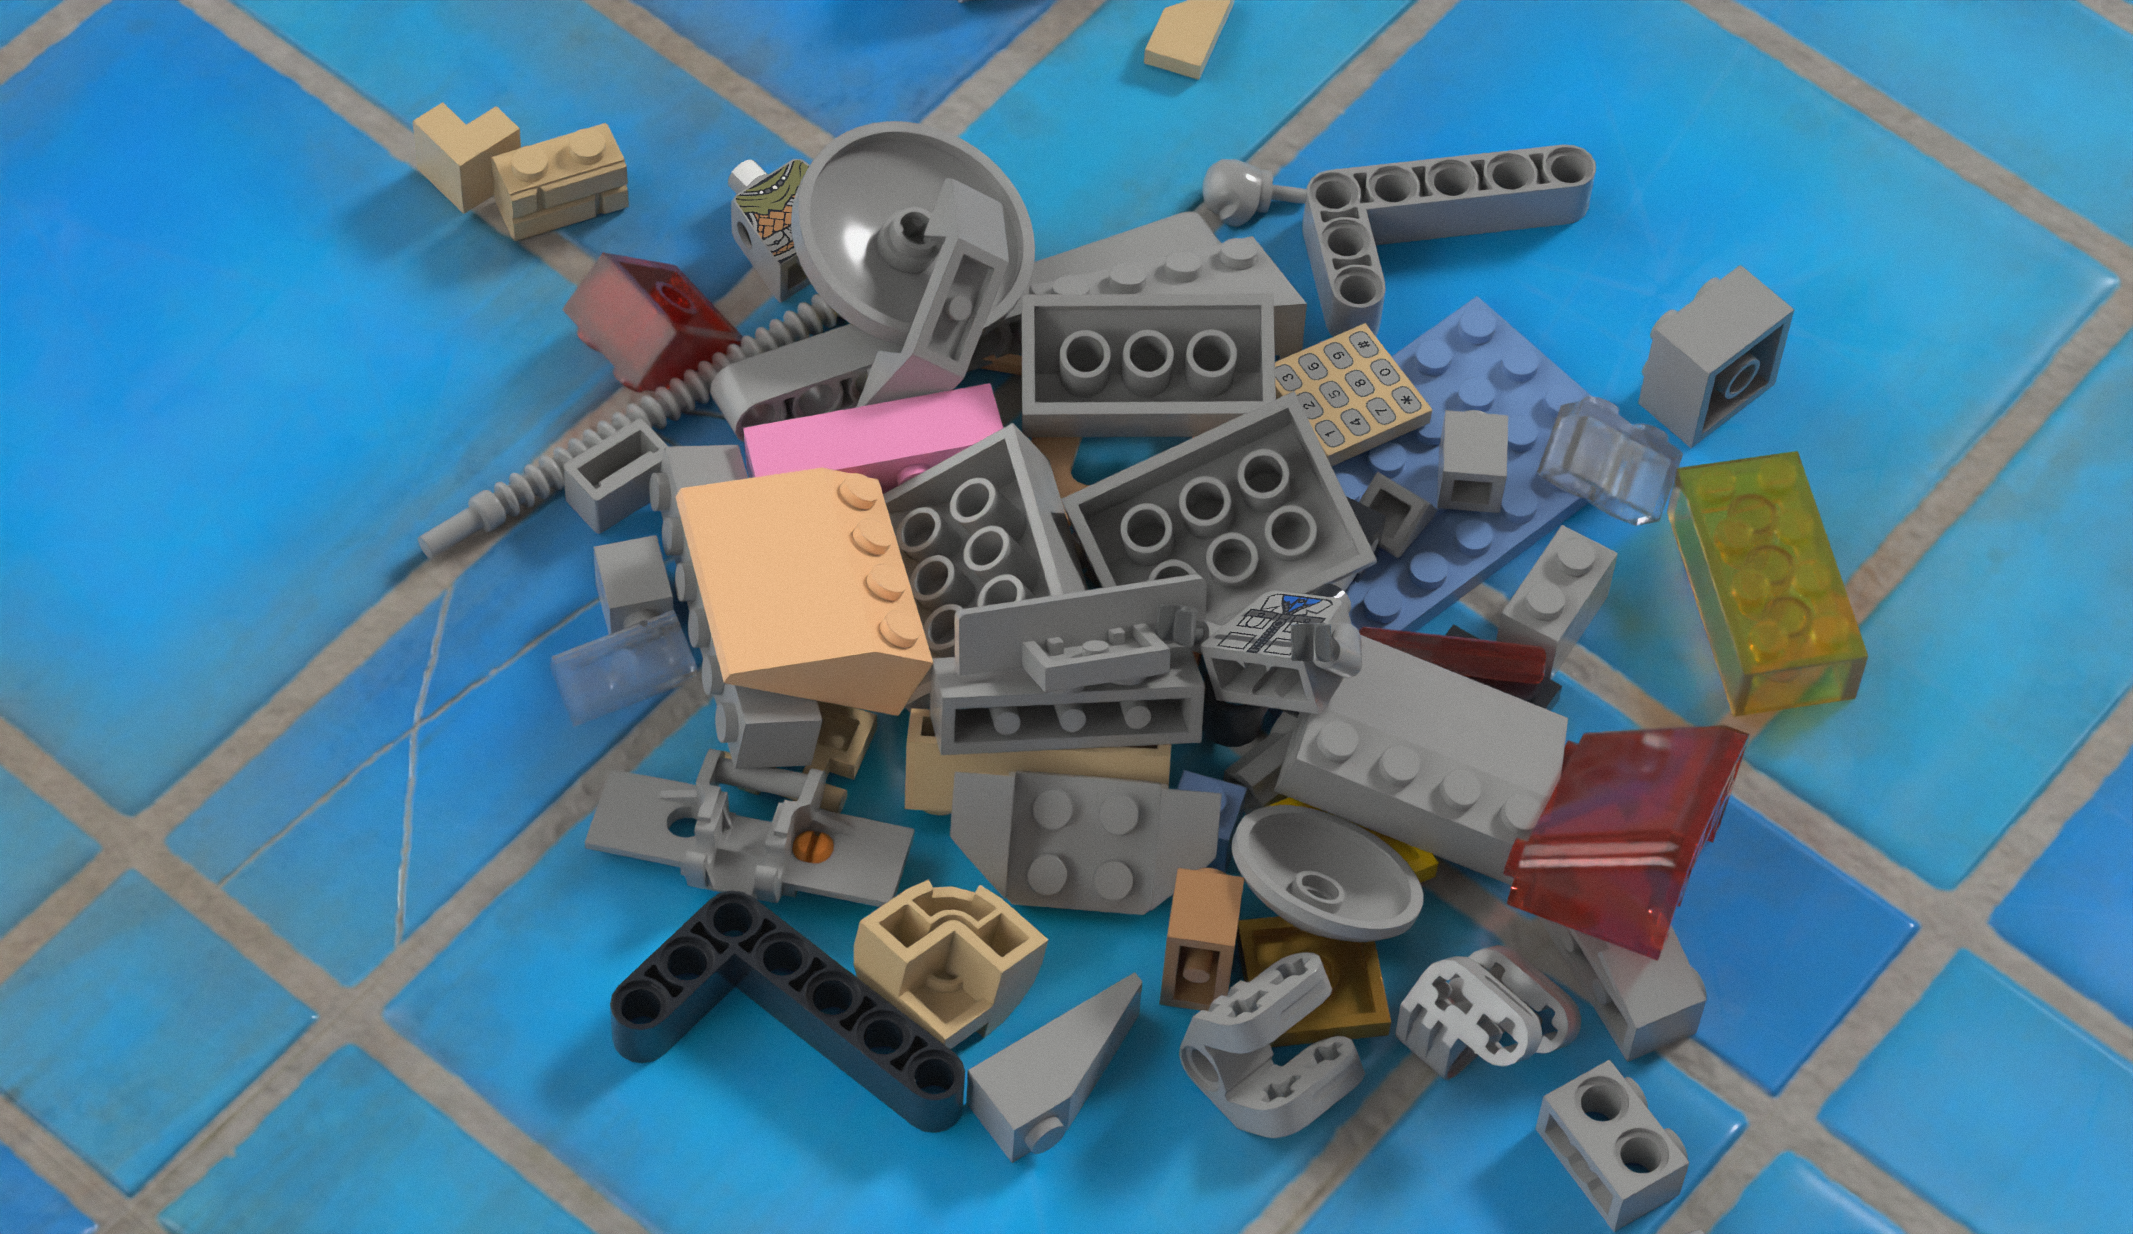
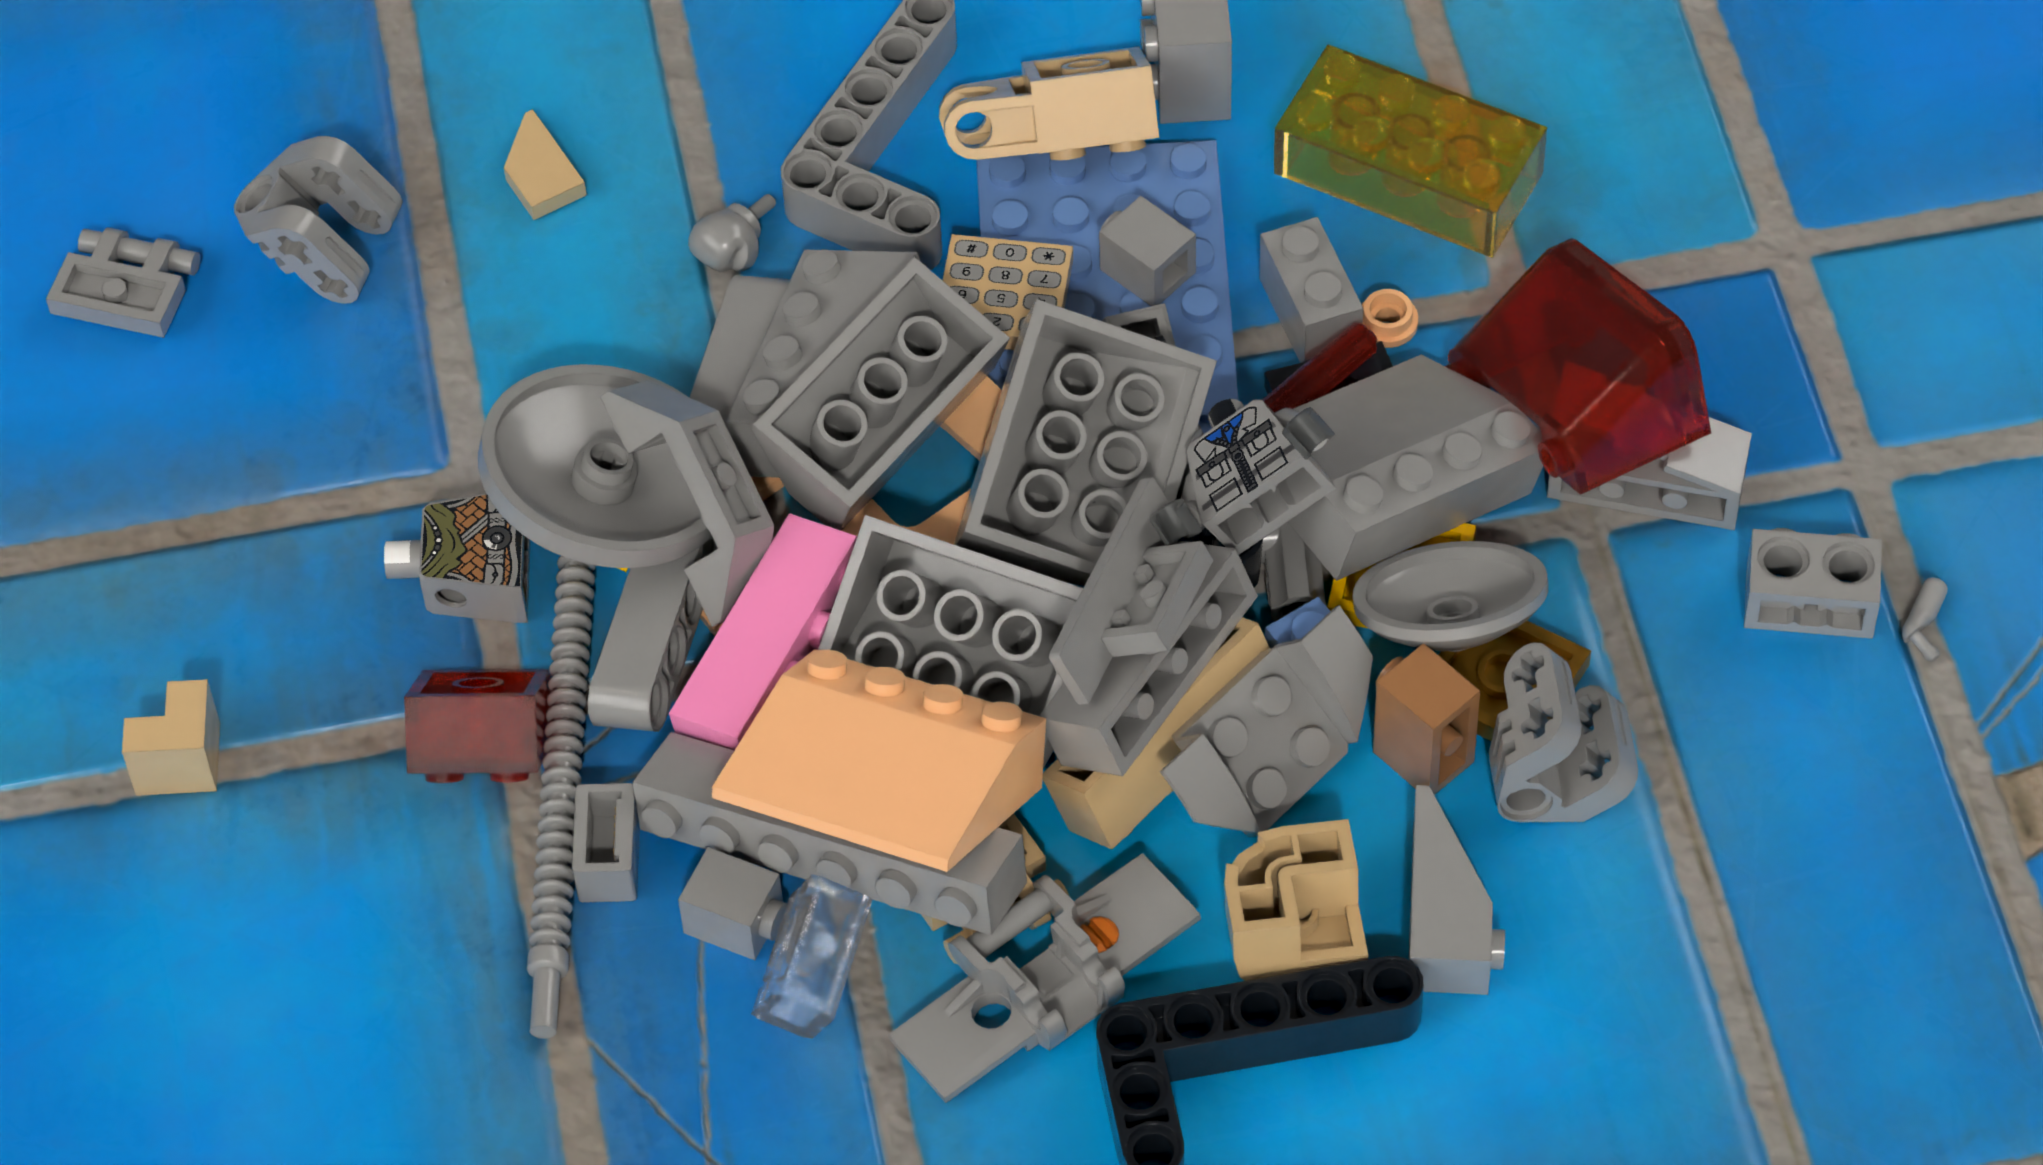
camera: 45 degrees left, 0 degrees up
tan brick [491,123,629,241] -> none
light grey piece [1395,945,1581,1080] -> none
clear brick [1537,396,1683,526] -> none
none -> tan brick [939,47,1159,160]
none -> light nougat plate [1362,289,1418,348]

